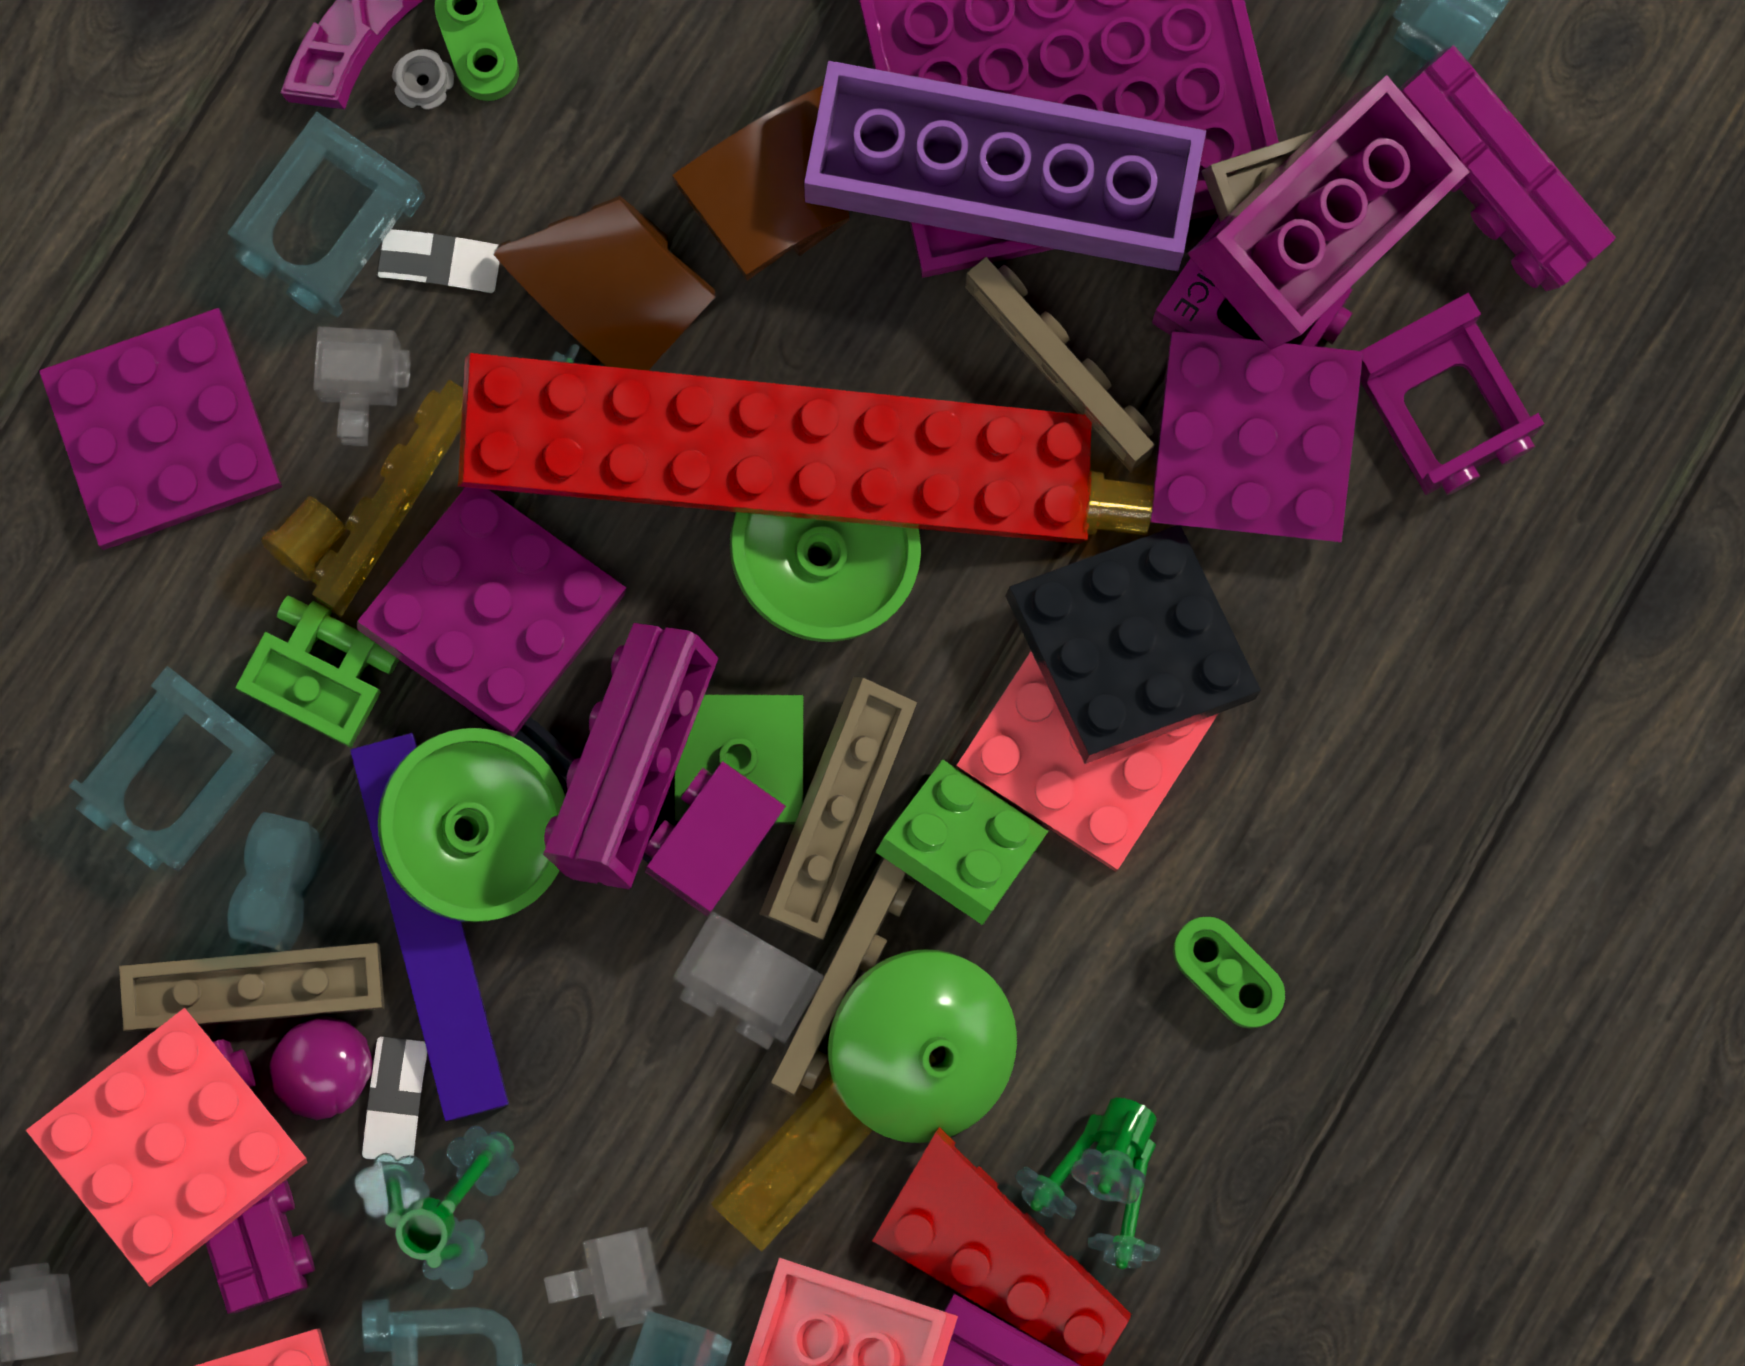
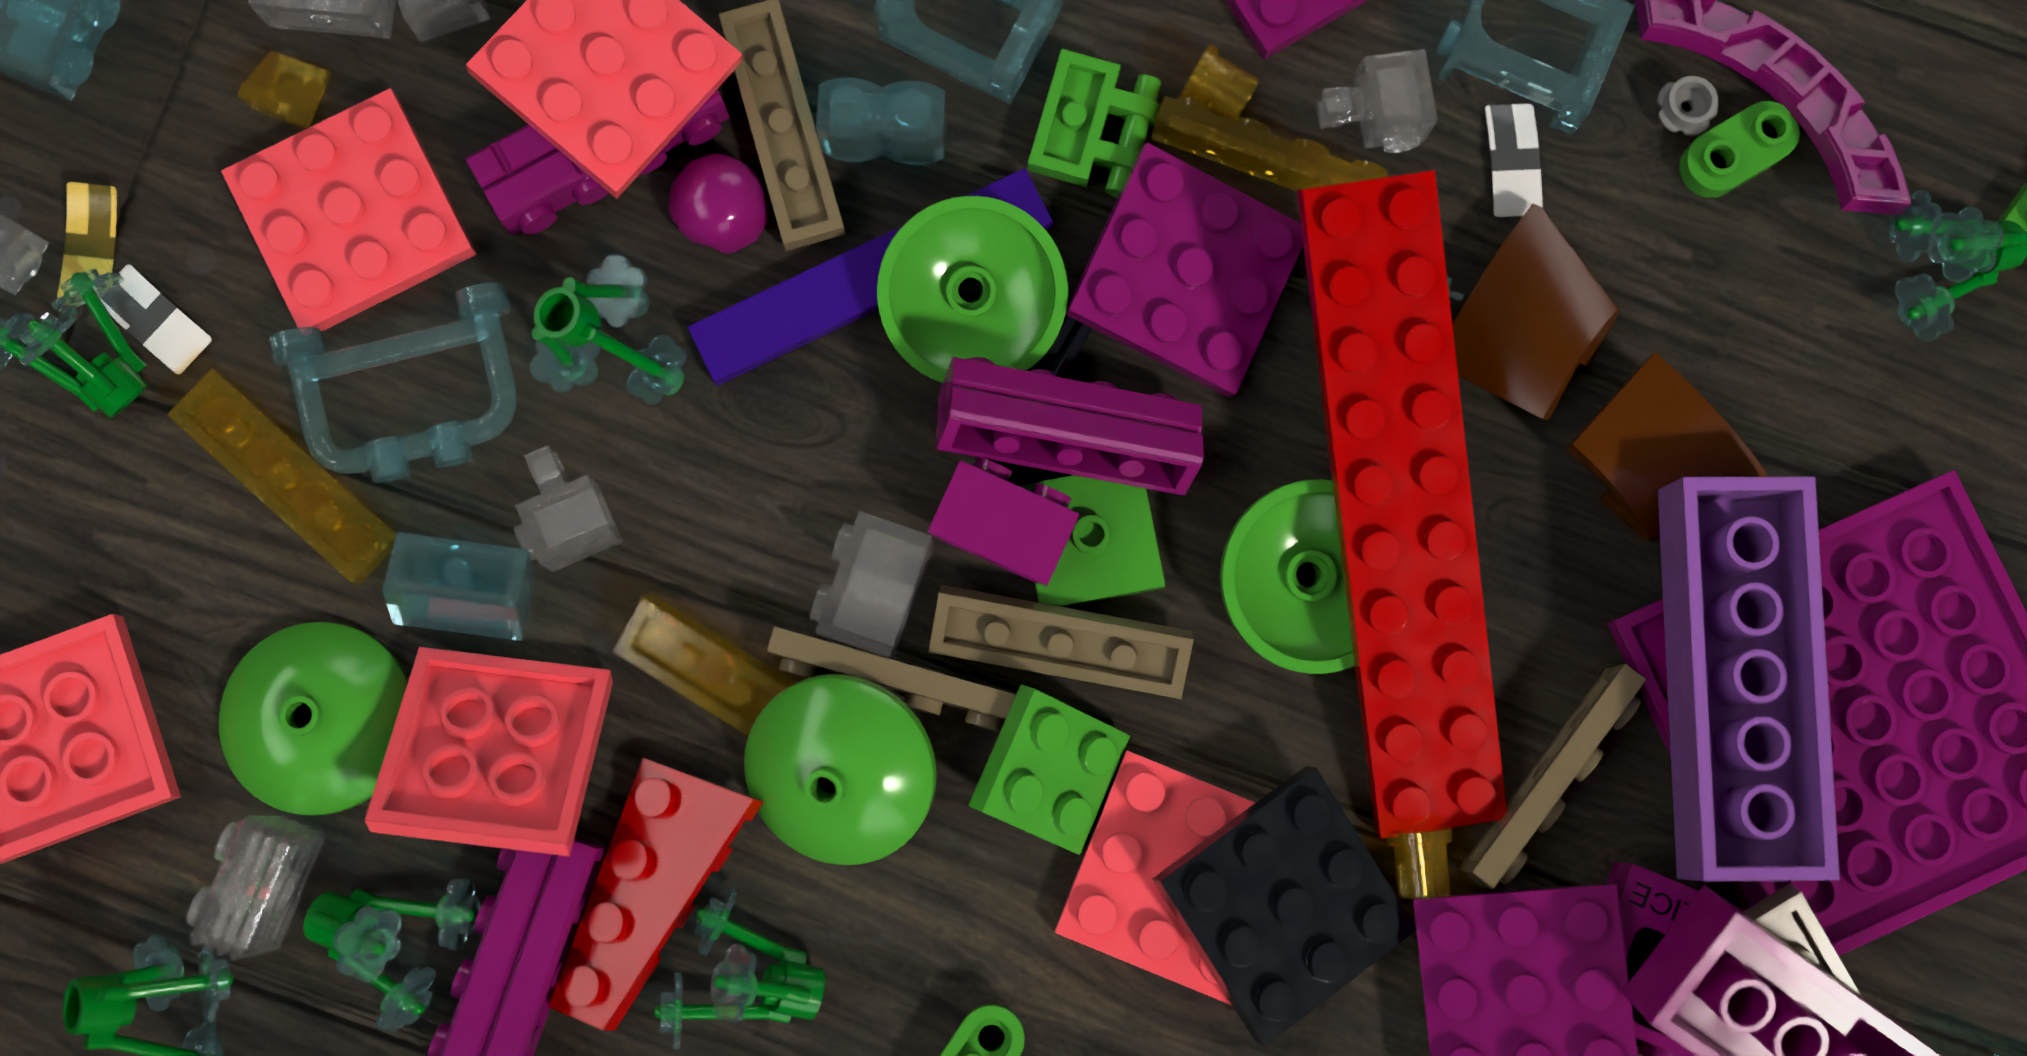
camera: 75 degrees right, 0 degrees up
white sticker [362,1037,427,1163] -> none

